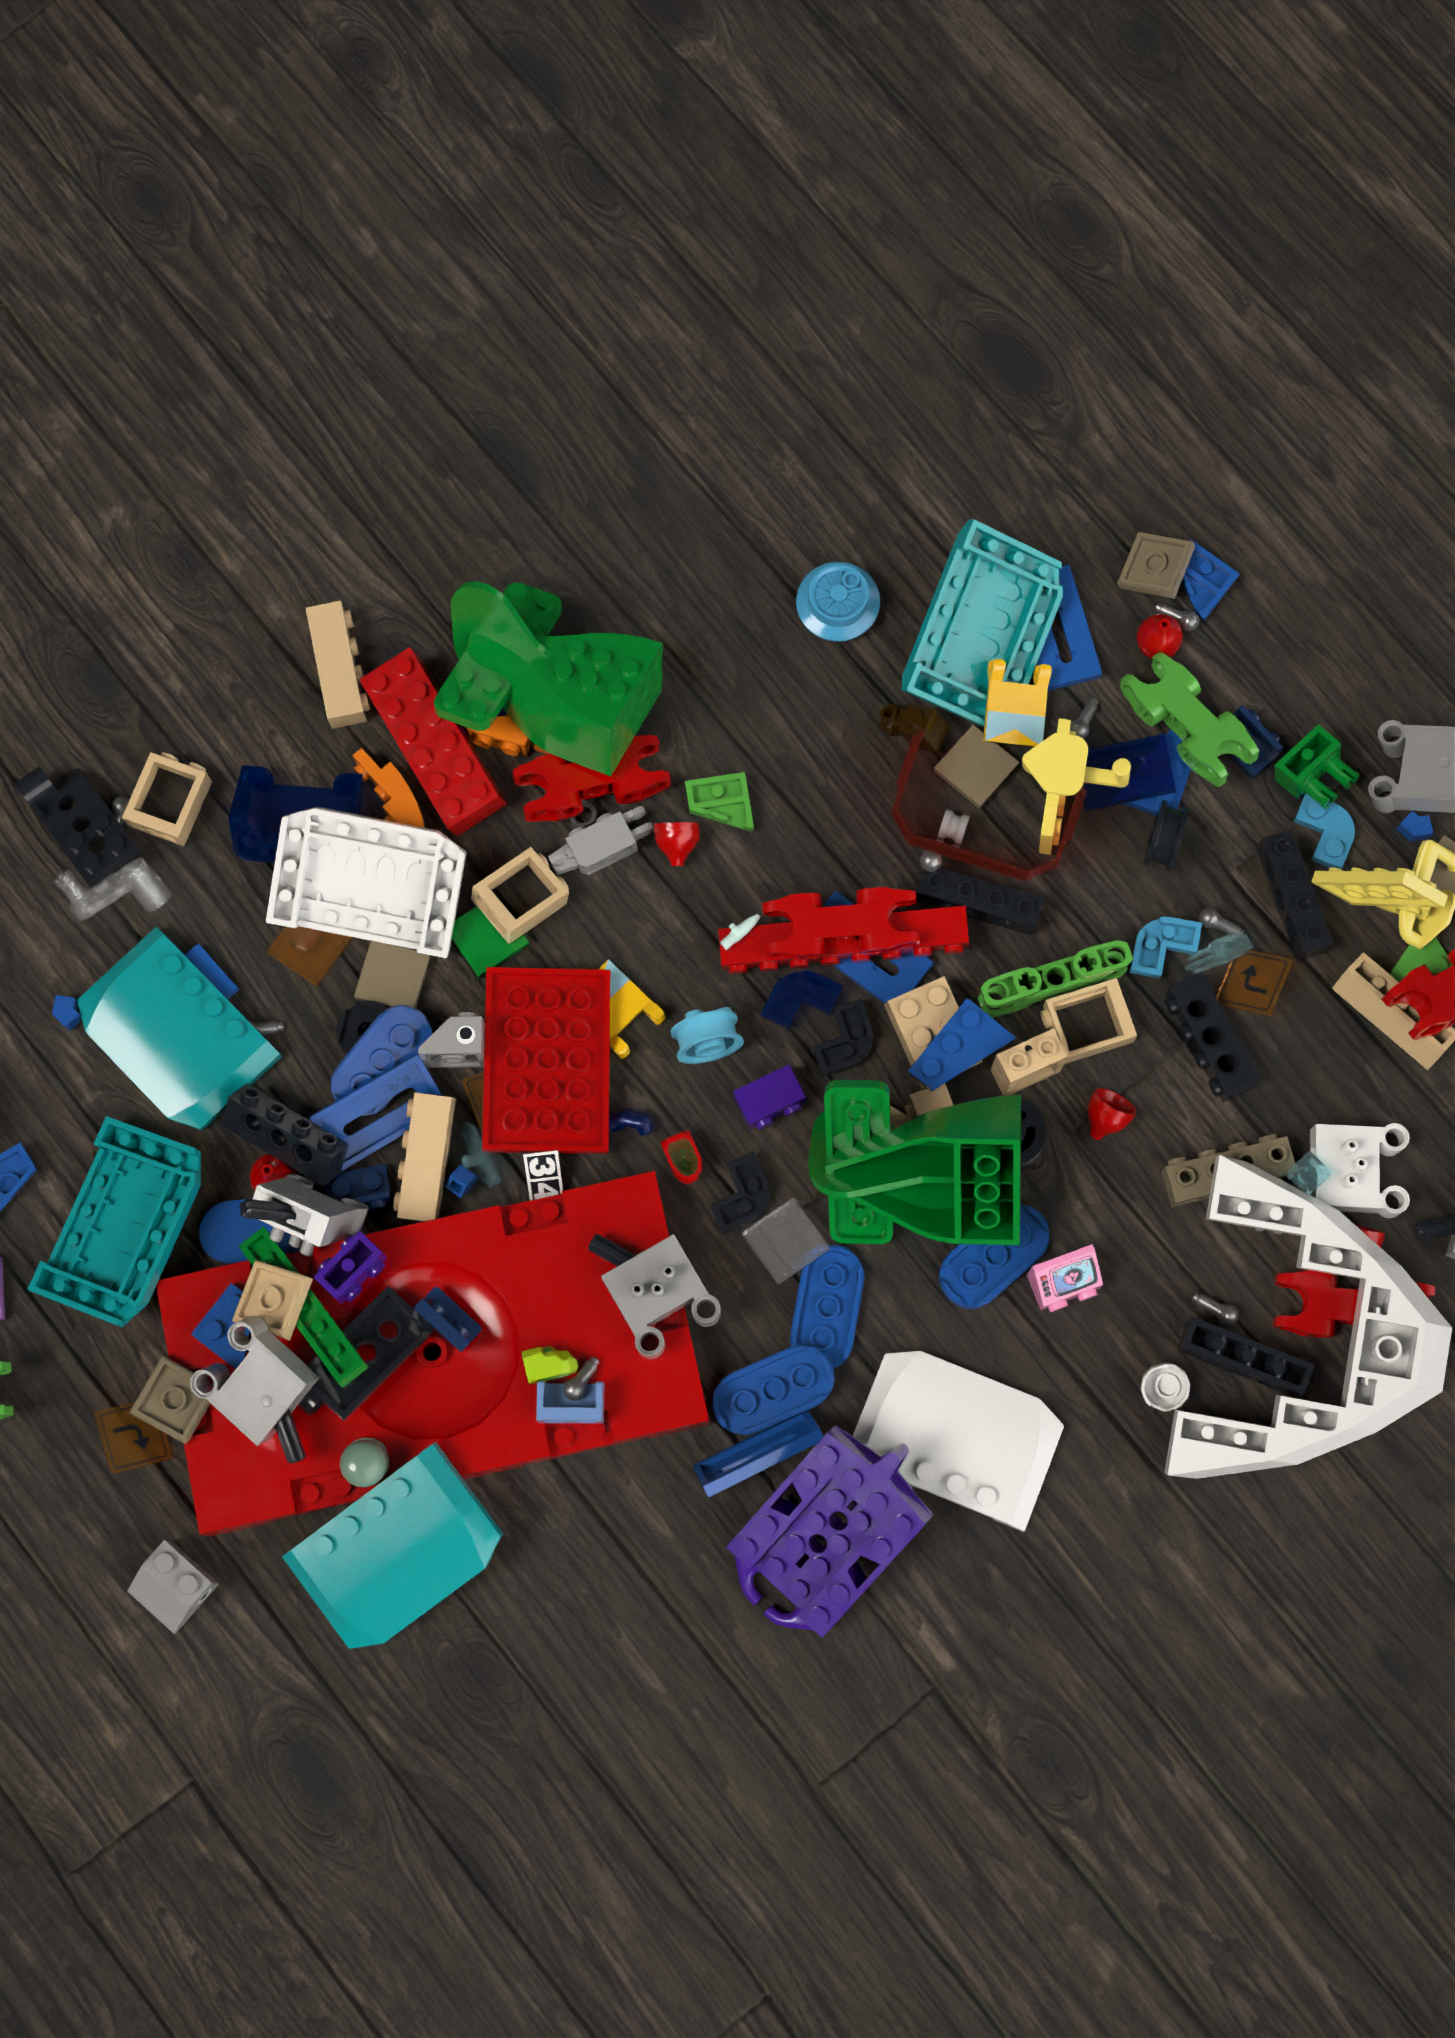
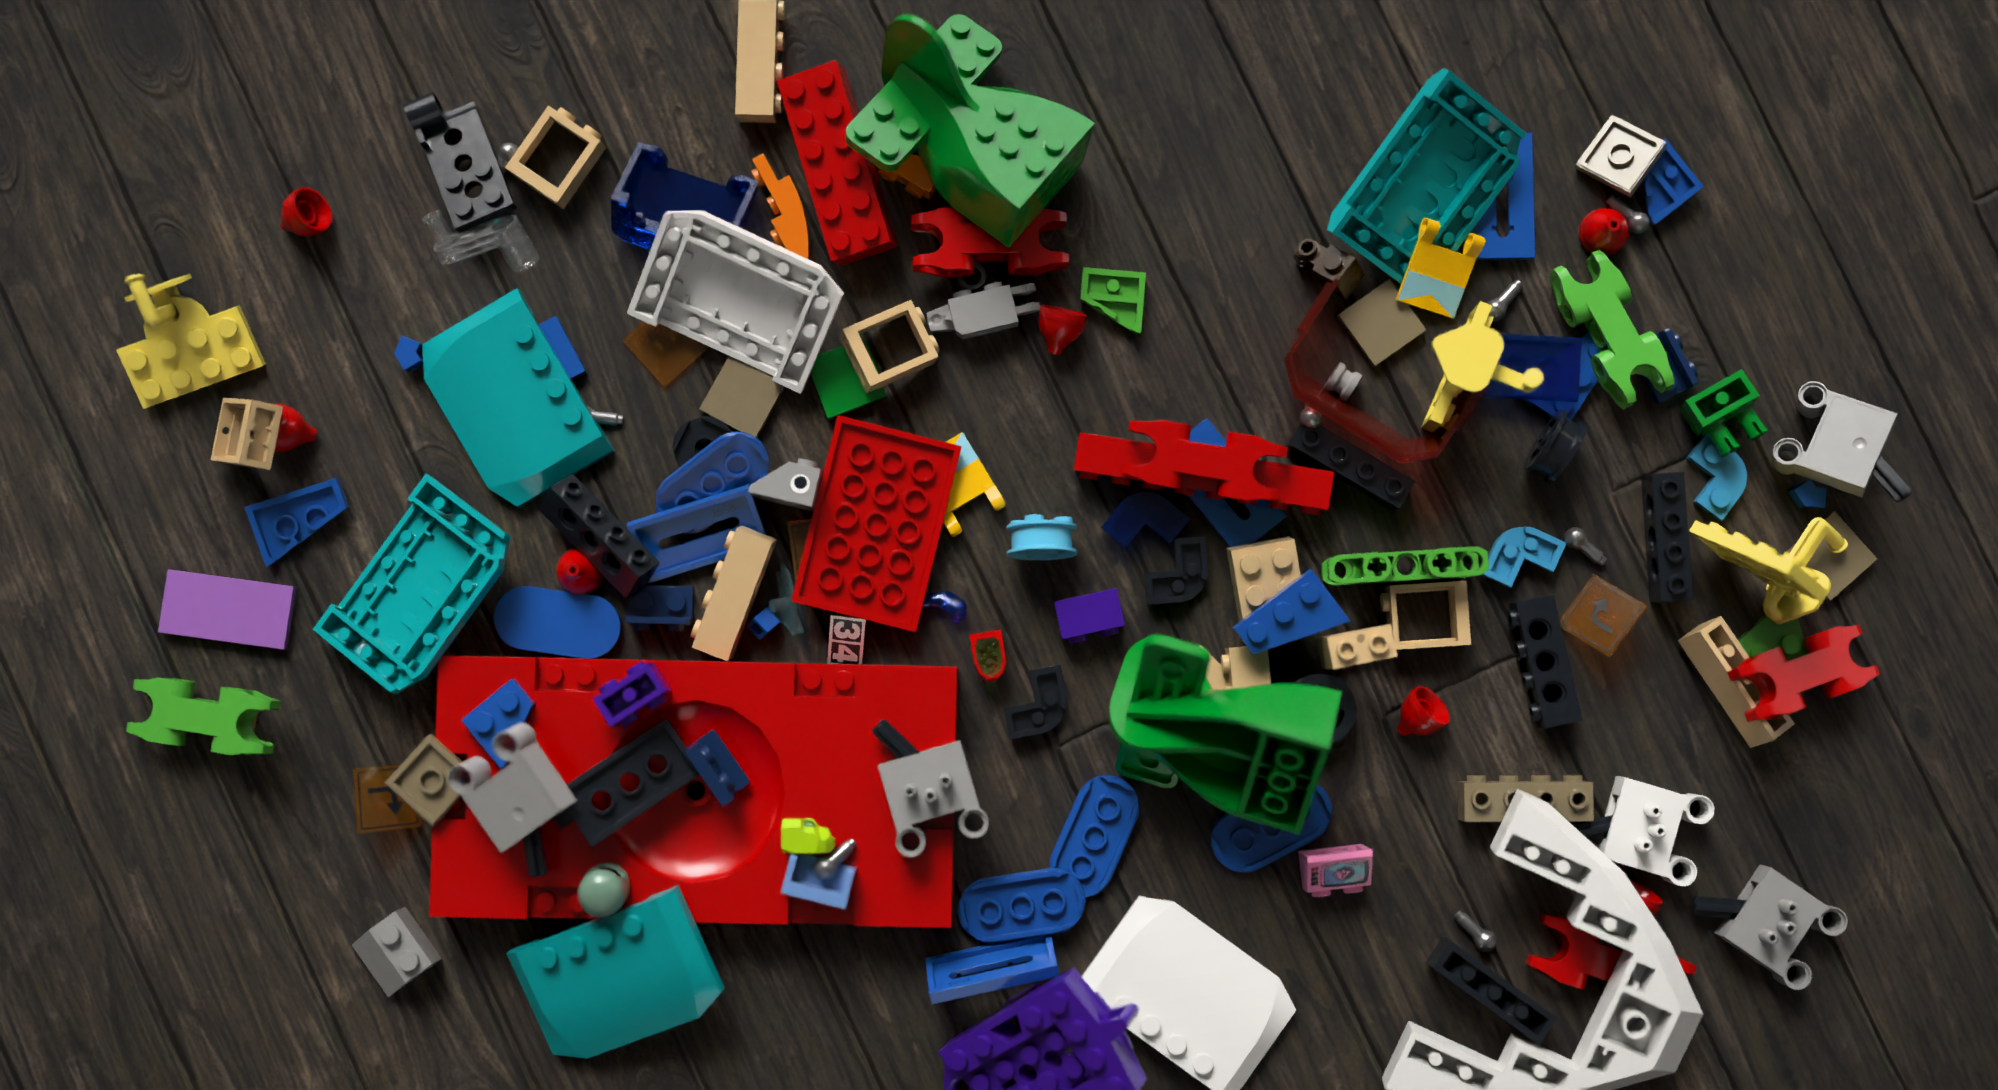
camera: 10 degrees right, 10 degrees up
tan tile [232,1260,313,1341] -> none
light grey piece [239,1174,368,1256] -> none
green plate [239,1226,369,1388] -> none
light aqua helmet [720,914,760,950] -> none
clear tile [742,1198,830,1285] -> none
dark azure wheel [796,562,880,642] -> none
white hair [1141,1362,1191,1412] -> none
clear light blue piece [1185,933,1253,974] -> none
clear light blue plate [1285,1151,1333,1195] -> none

